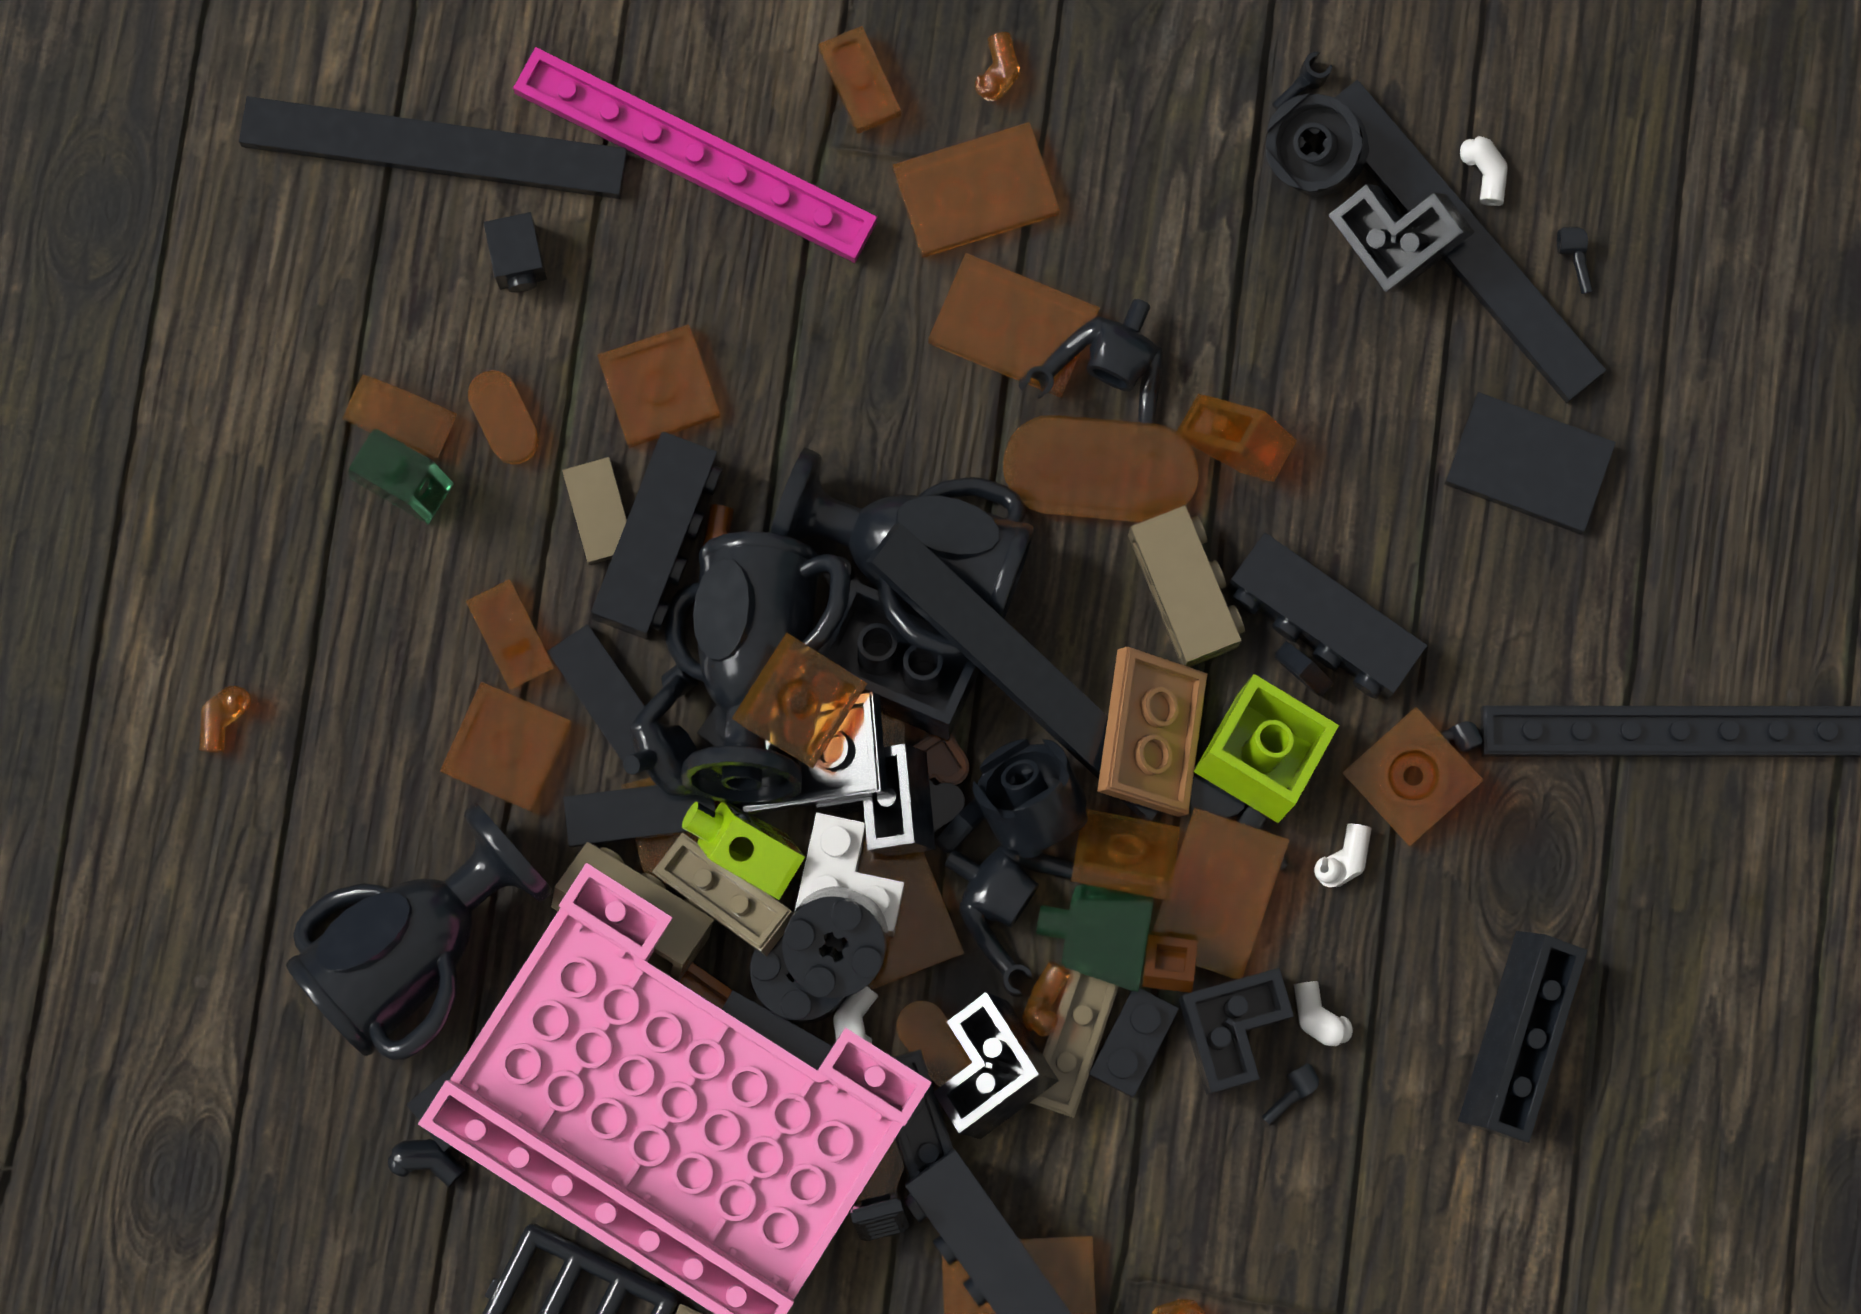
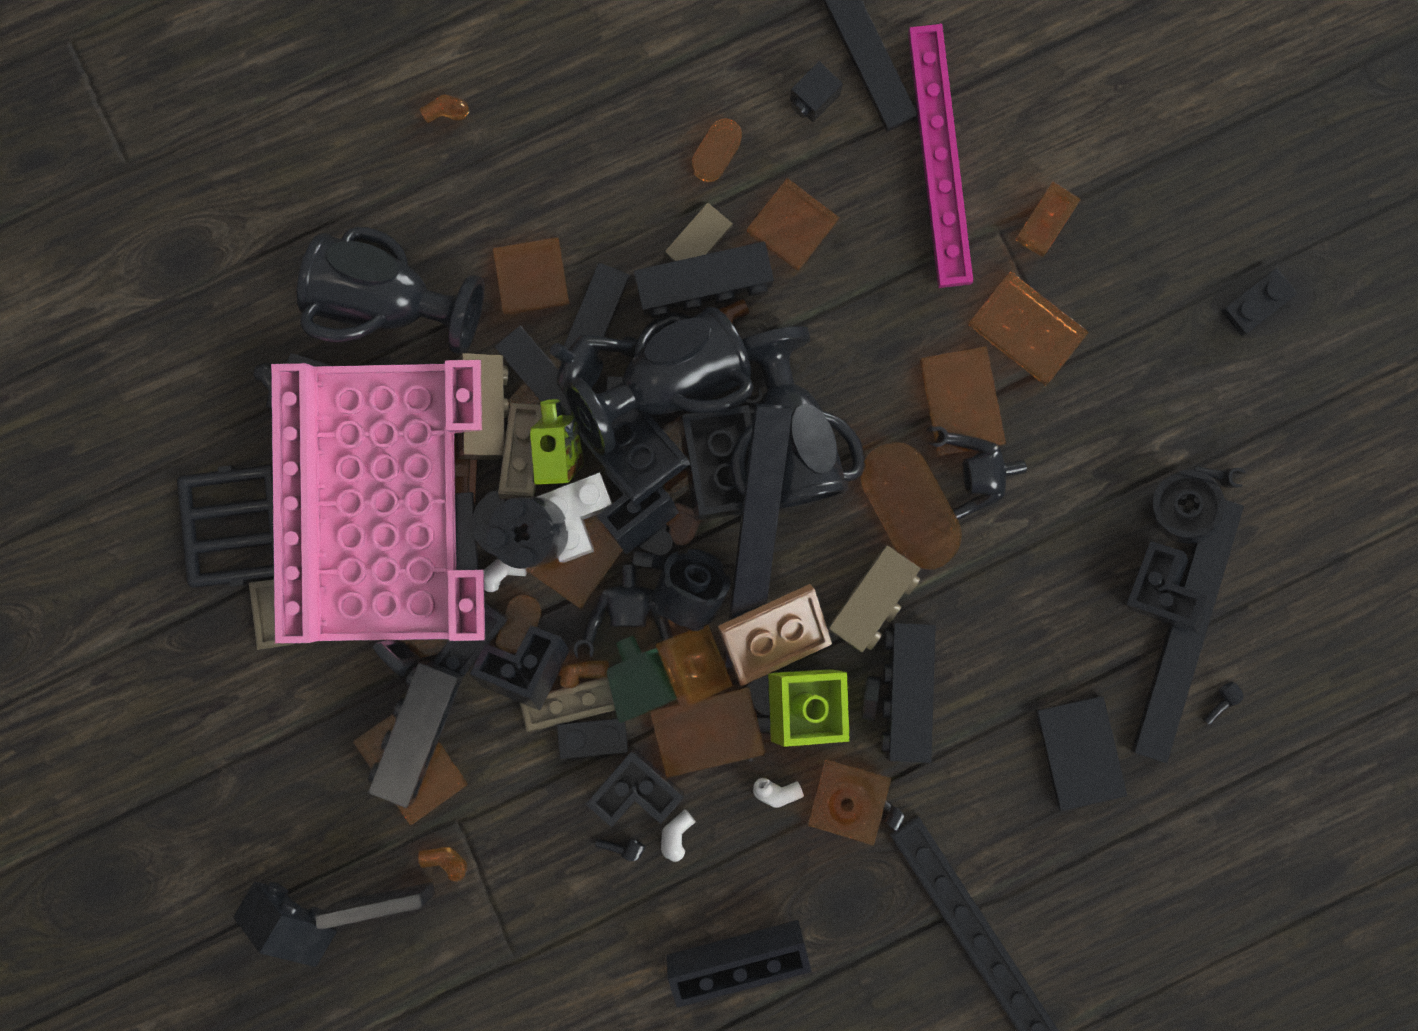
camera: 60 degrees right, 5 degrees up
clear orange slope [342,374,457,459] -> none
clear green torso [348,428,454,525] -> none
clear orange slope [466,579,554,690] -> none
clear orange plate [732,632,867,768] -> none
clear orange arm [974,32,1020,101] -> none
reddish brown plate [1142,934,1198,993] -> none
clear orange slope [1175,393,1297,482] -> none
white arm [1460,136,1508,206] -> none

